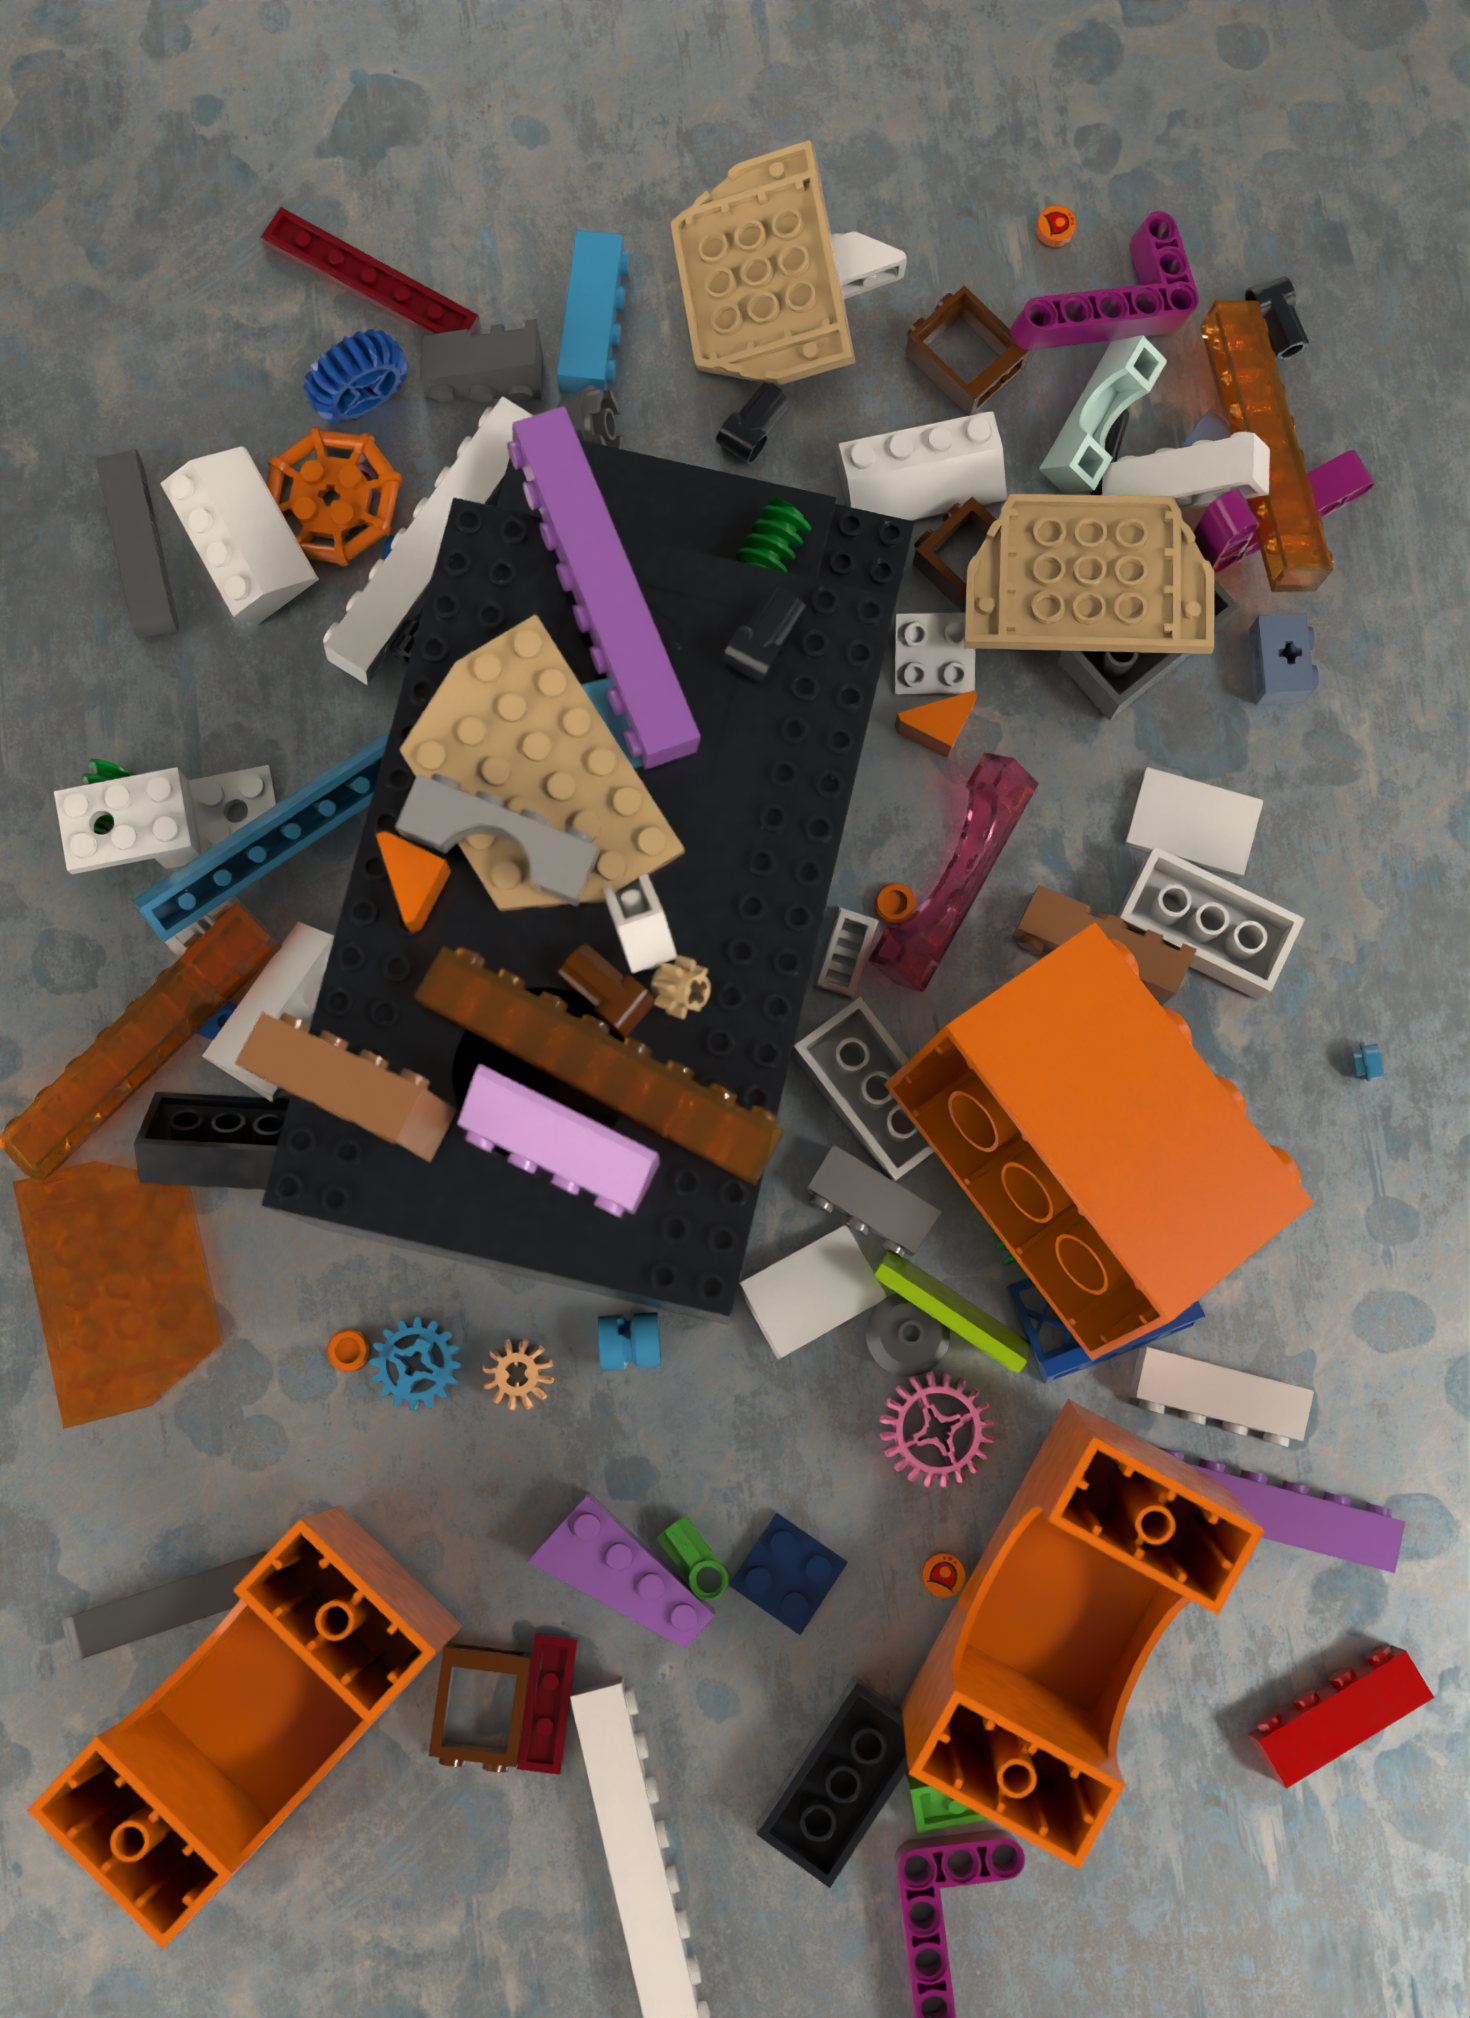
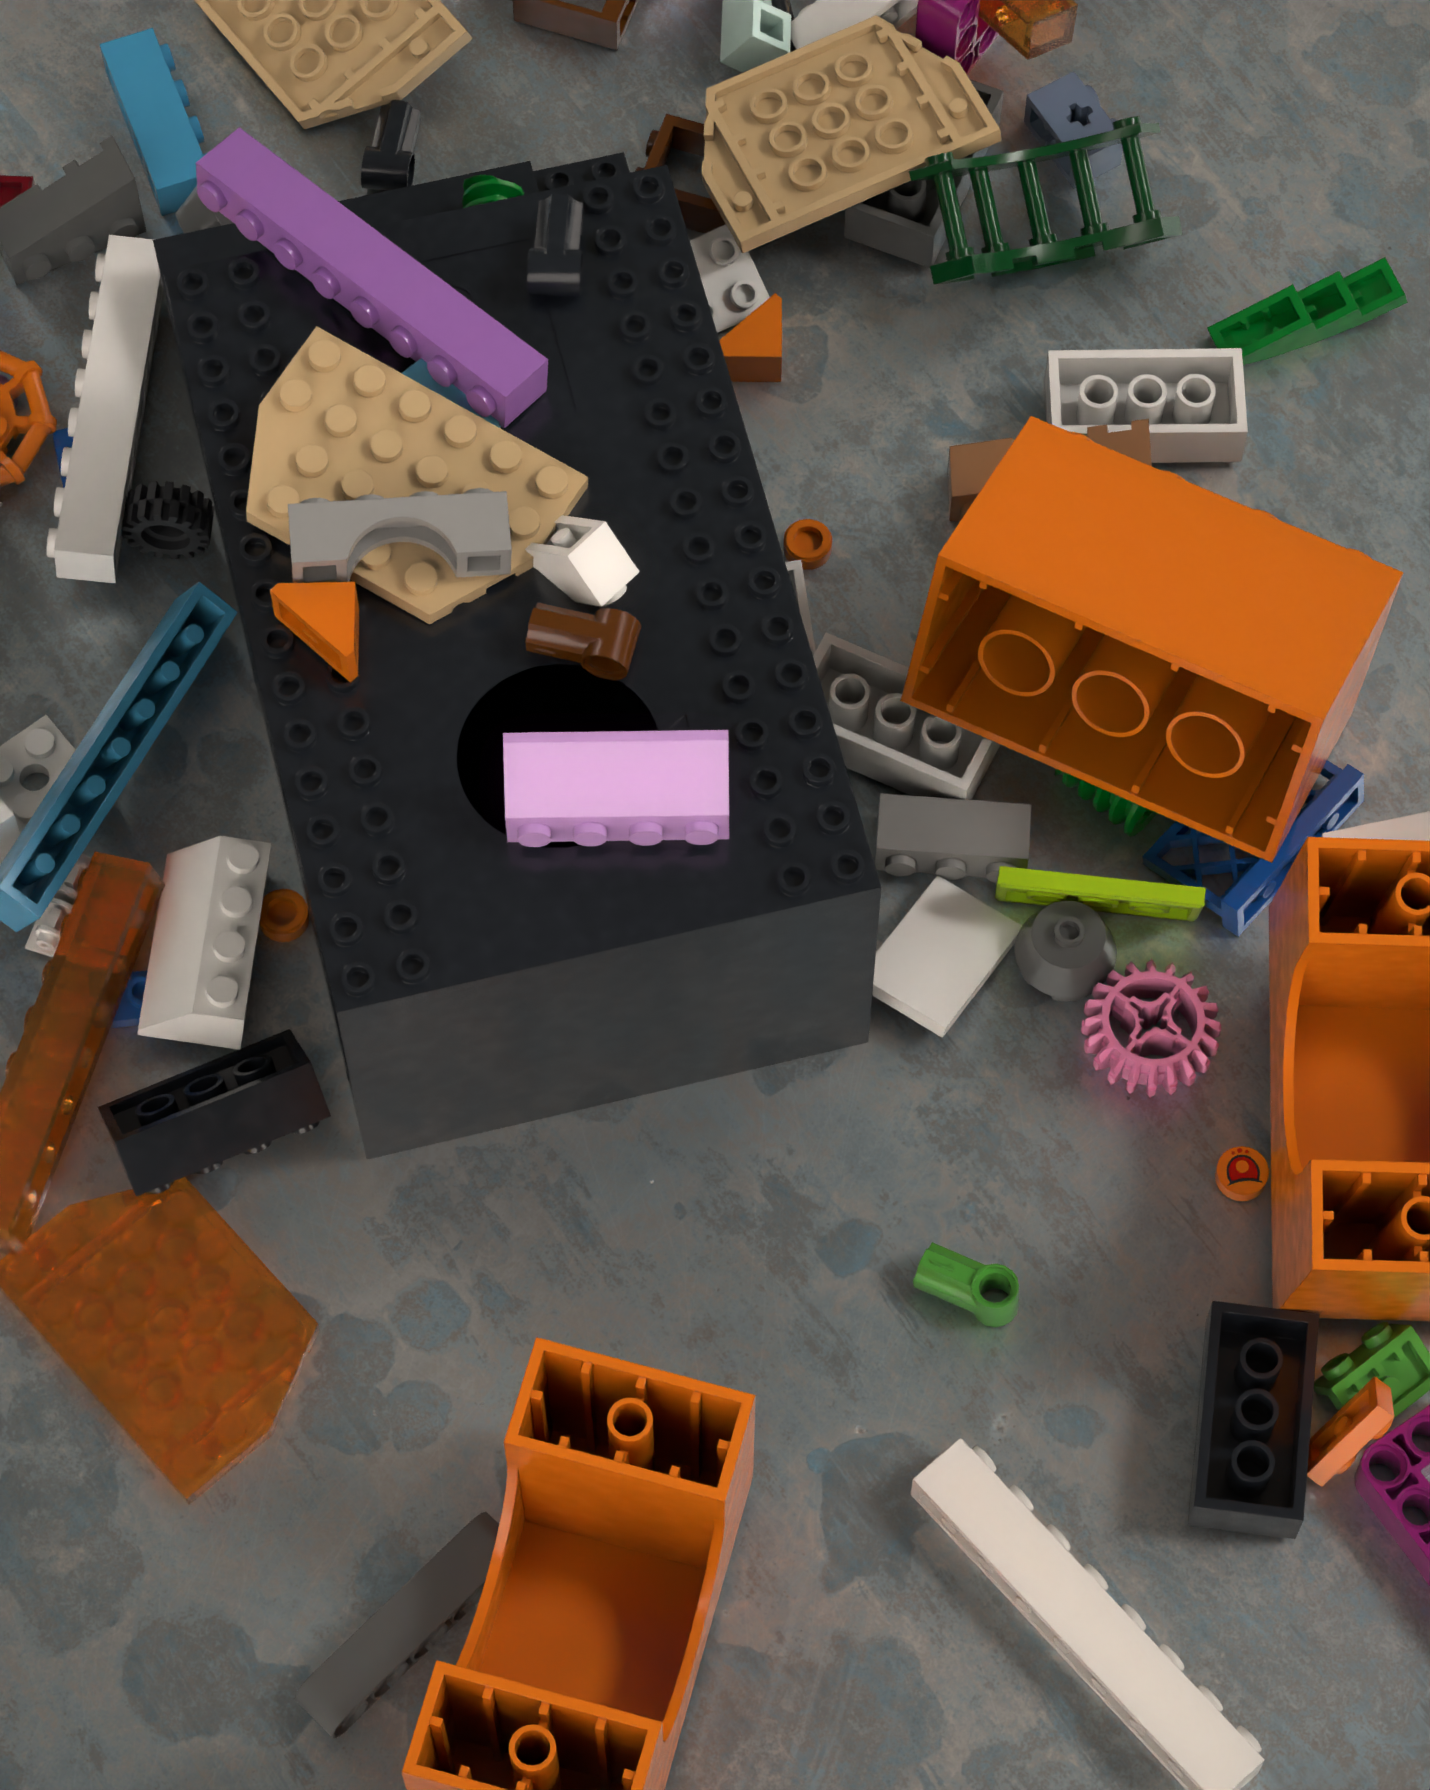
camera: 25 degrees left, 15 degrees down
medium nougat wedge [234,1012,457,1162] -> none
orange tile [327,1329,371,1372] -> none
dark azure gear [369,1317,463,1410] -> none
clear orange brick [415,946,784,1186] -> none
reddish brown window [428,1642,532,1773] -> none
light nougat gear [482,1338,555,1411] -> none
dark red plate [517,1632,579,1775] -> none
medium lavender wedge [527,1493,715,1649] -> none
dark azure wheel [598,1312,661,1371] -> none
tan gear [651,955,710,1019] -> none
dark blue plate [729,1512,848,1635] -> none
white slope [836,411,1007,522] -> none
clear pink arch [868,752,1039,993] -> none
white tile [1124,767,1264,879] -> none
dark azure plate [1352,1042,1383,1082] -> none
none -> dark green fence [909,116,1183,285]
none -> green slope [1207,257,1408,366]
none -> orange plate [1307,1376,1394,1487]

